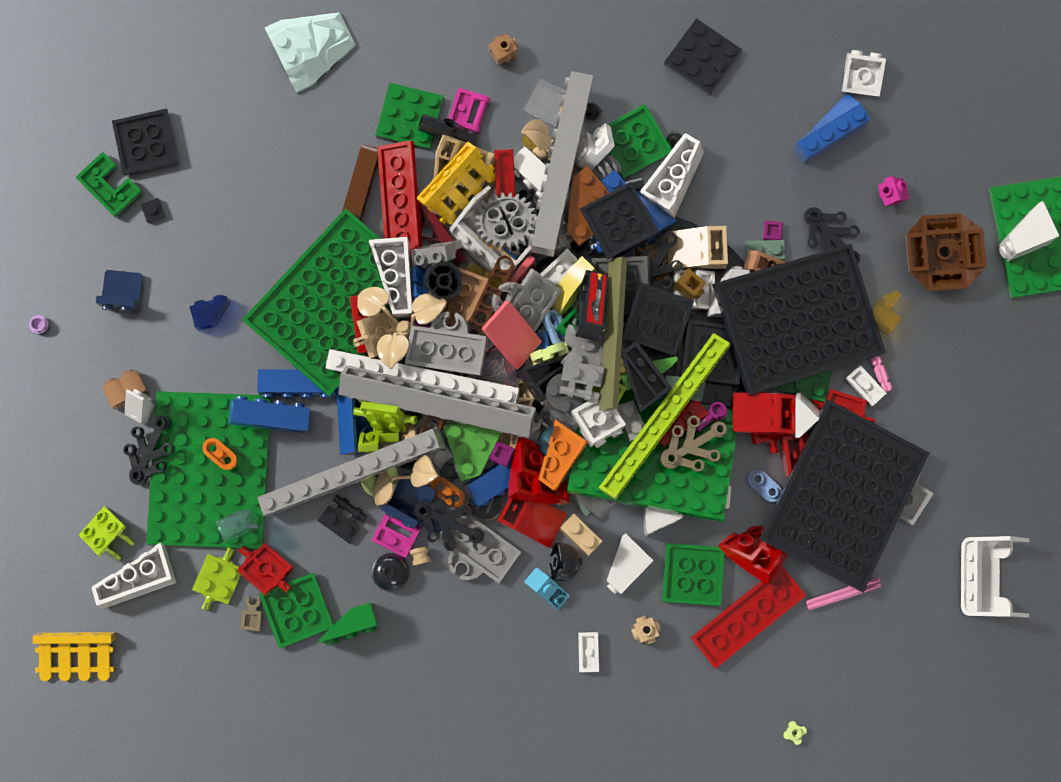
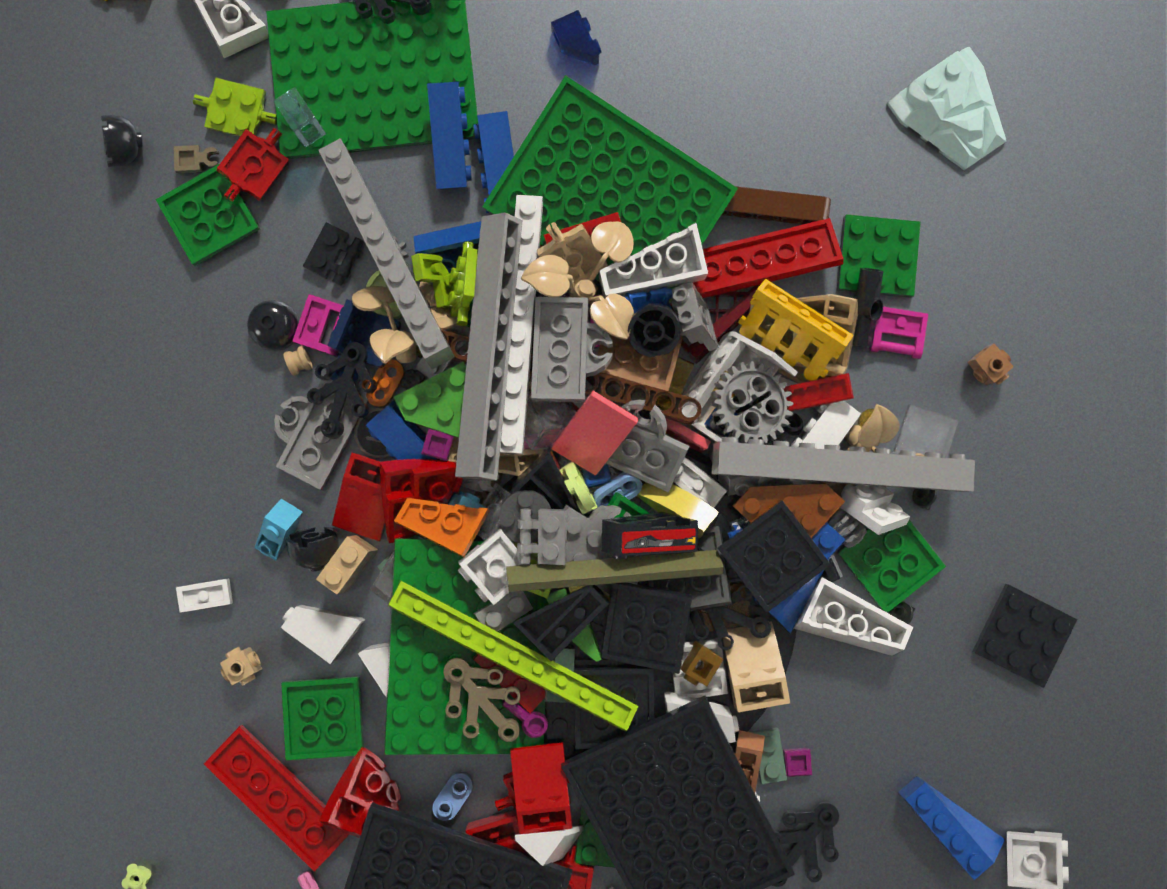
camera: 80 degrees right, 5 degrees up
orange plate [202,438,238,470] -> none
green slope [319,603,380,645] -> none
none -> black cylinder [101,115,143,167]

